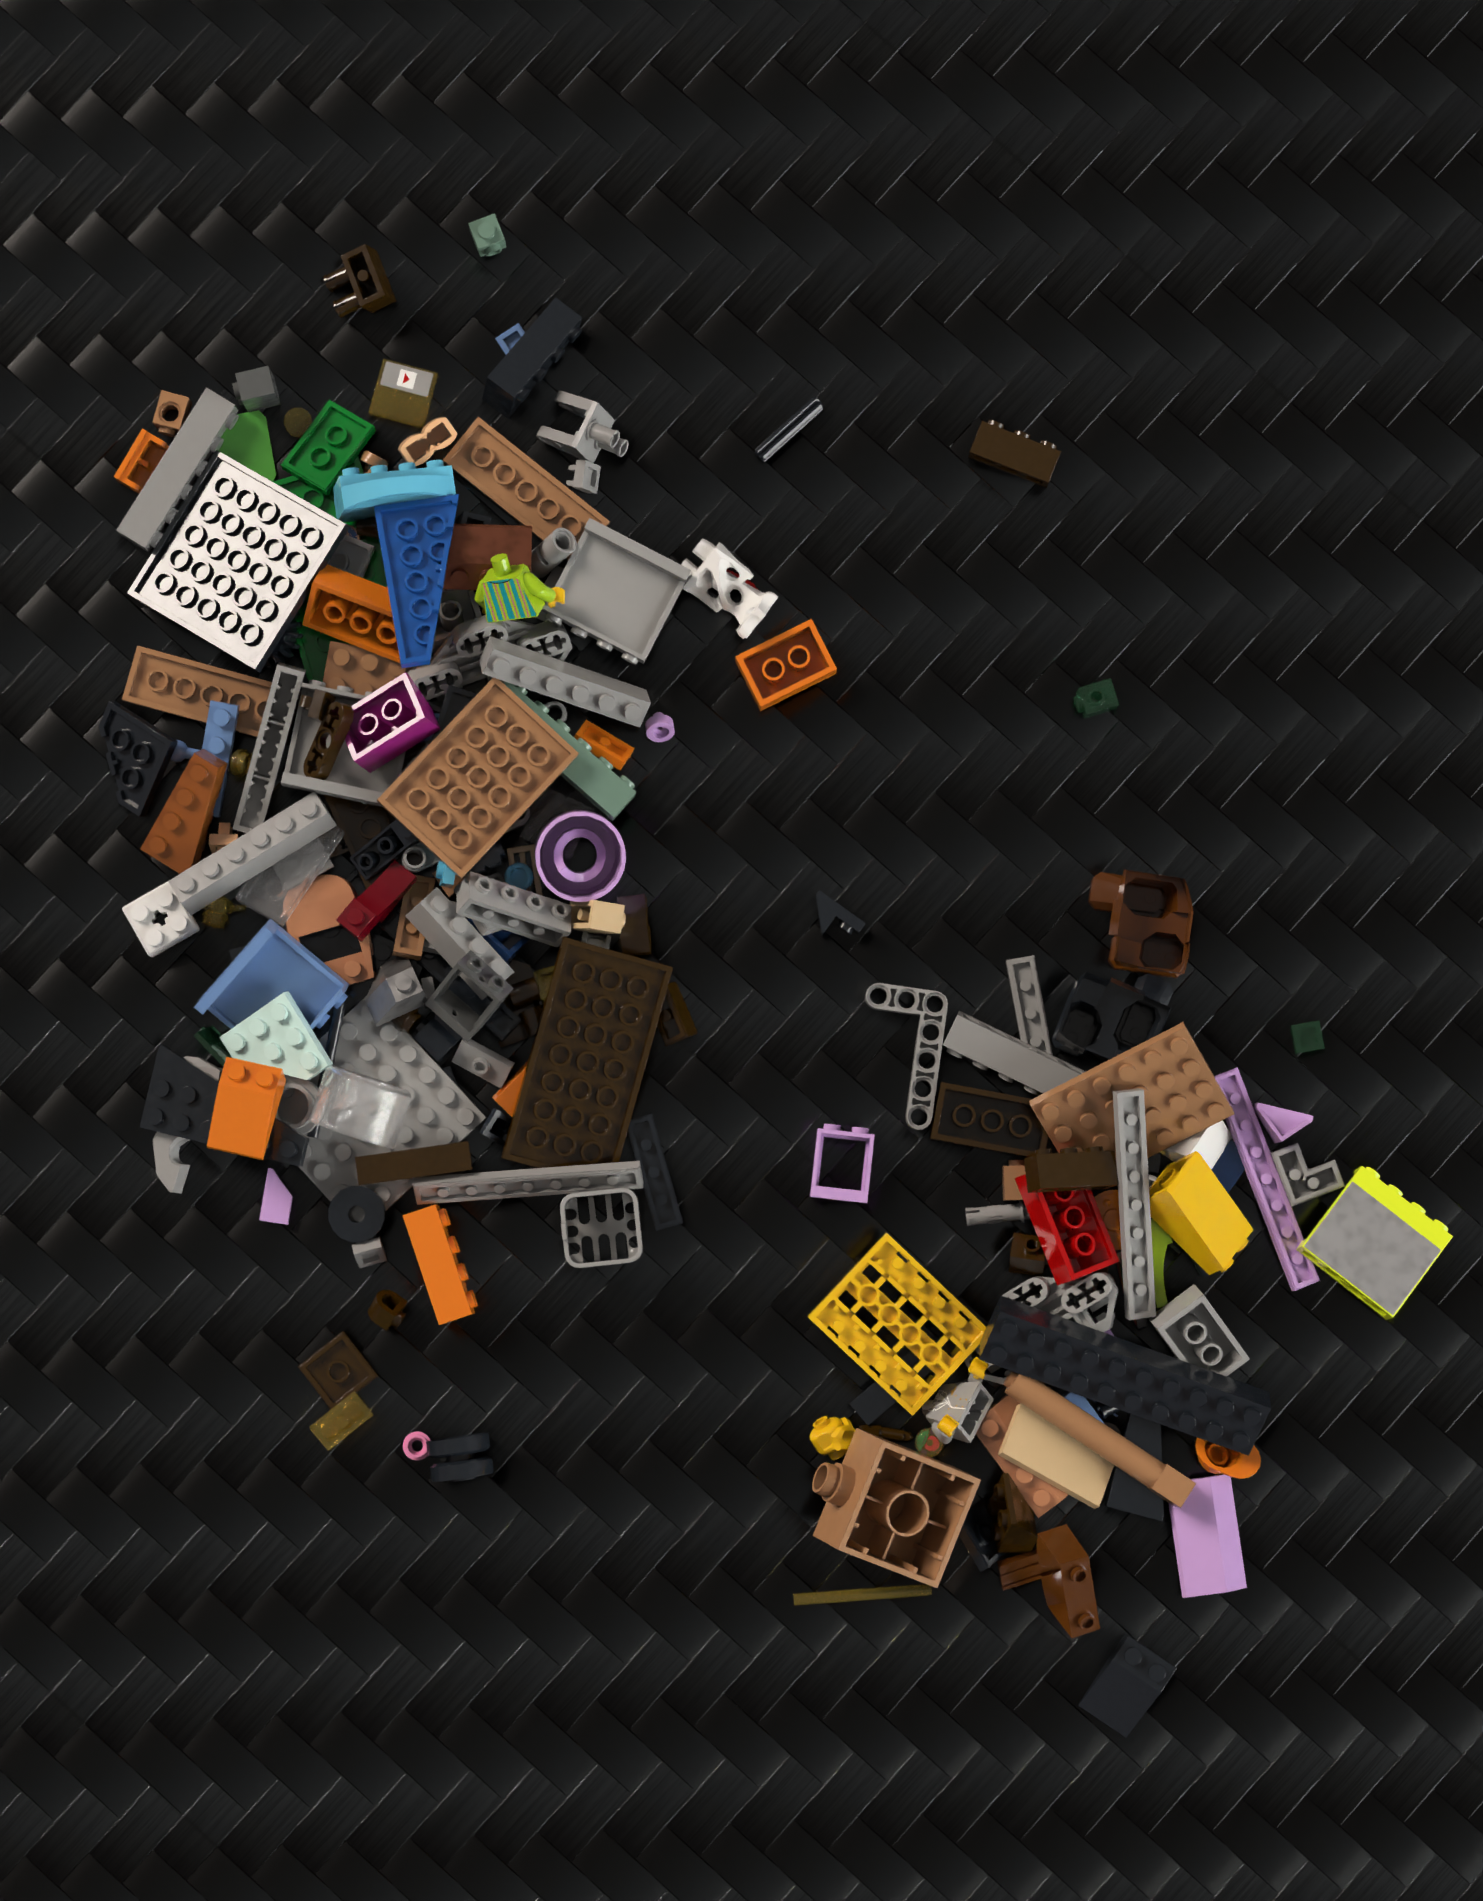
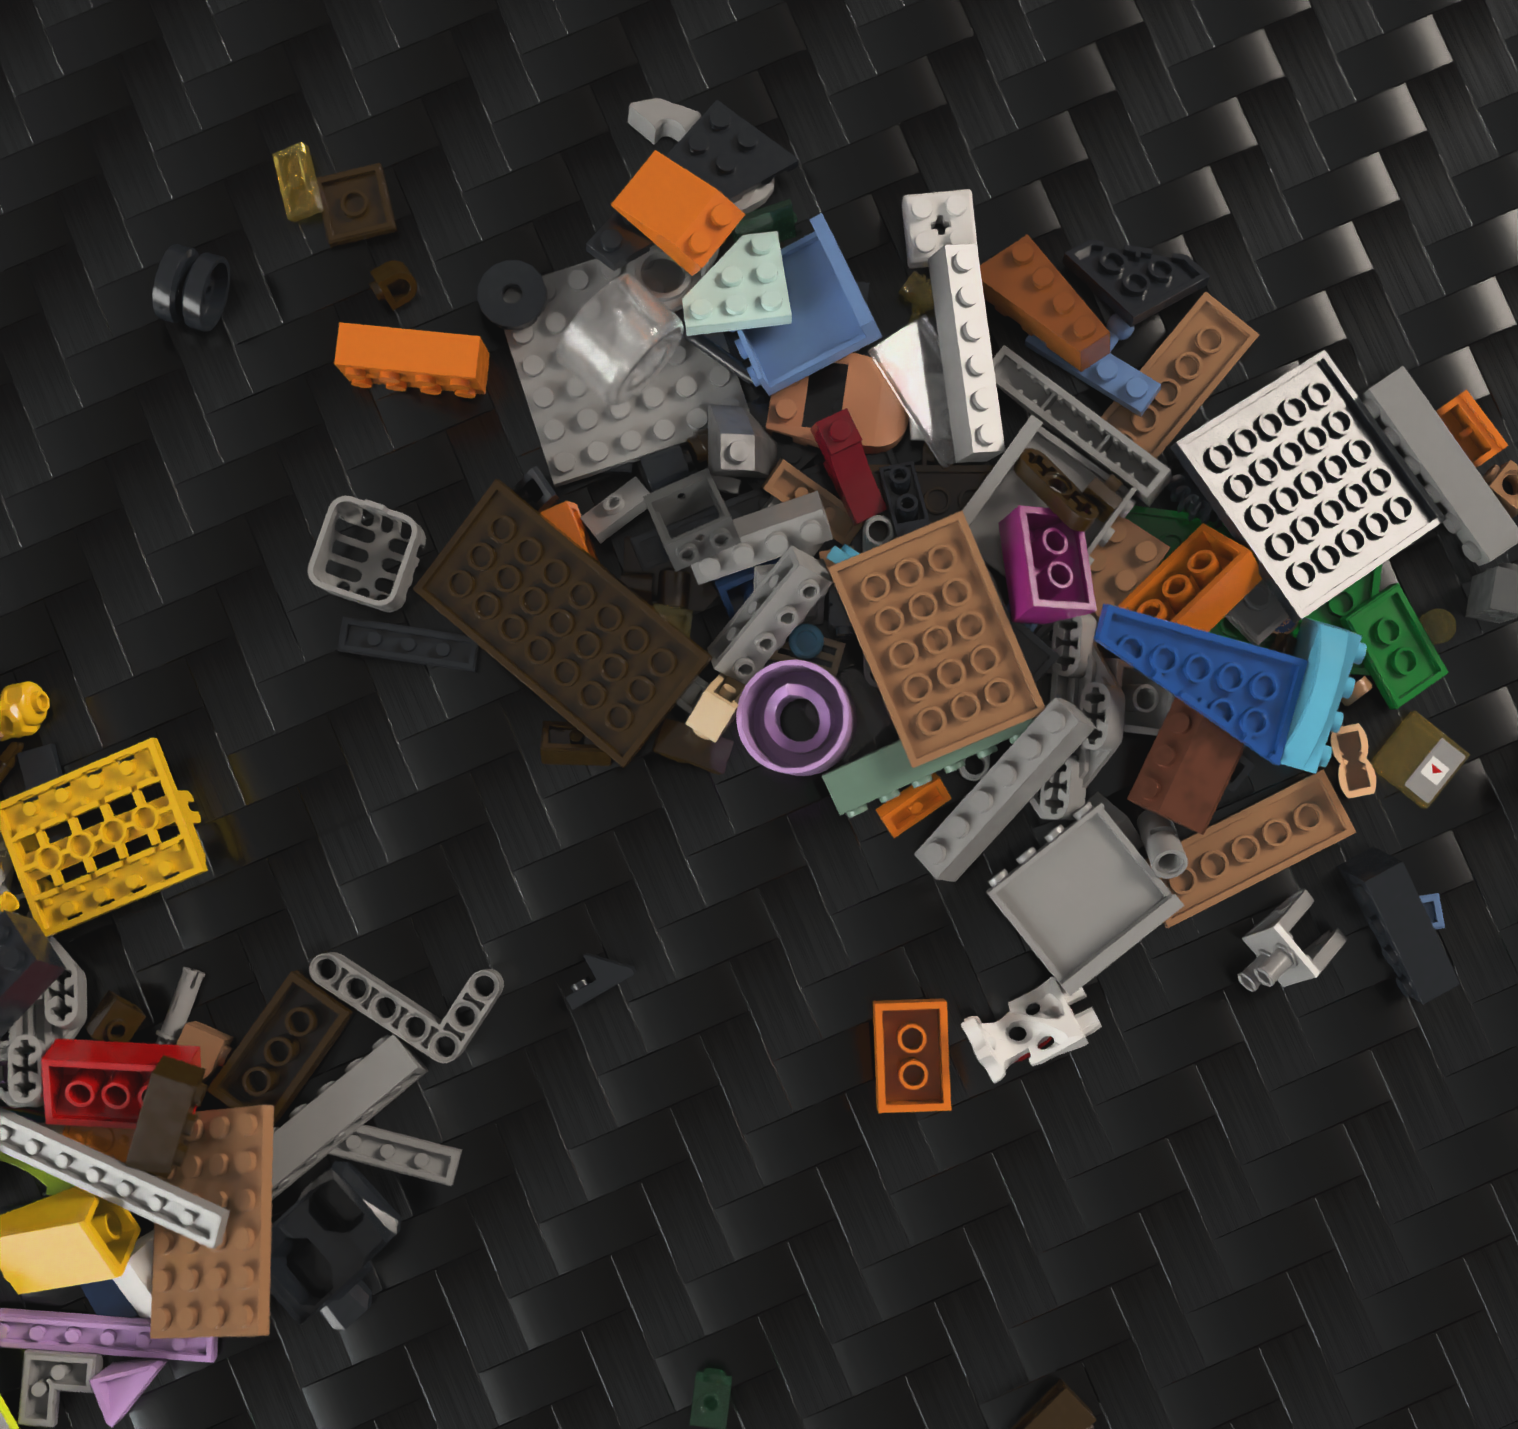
camera: 120 degrees right, 0 degrees up
light nougat tile [209,823,239,854] -> none
bright green piece [218,410,276,482] -> none
clear yellow plate [229,748,253,777] -> none
lavender tile [259,1168,293,1225] -> none
light grey tile [352,1236,387,1268] -> none
dark brown tile [355,1141,473,1185] -> none
bright pink plate [403,1431,431,1460] -> none
light grey tile [412,1161,644,1205] -> none
lime torso [474,553,565,623] -> none
light grey tile [566,460,601,494] -> none
lavender tile [645,712,675,742] -> none
black axle [755,397,823,462] -> none
lavender window [810,1124,875,1203] -> none
reddish brown piece [1088,869,1194,978] -> none

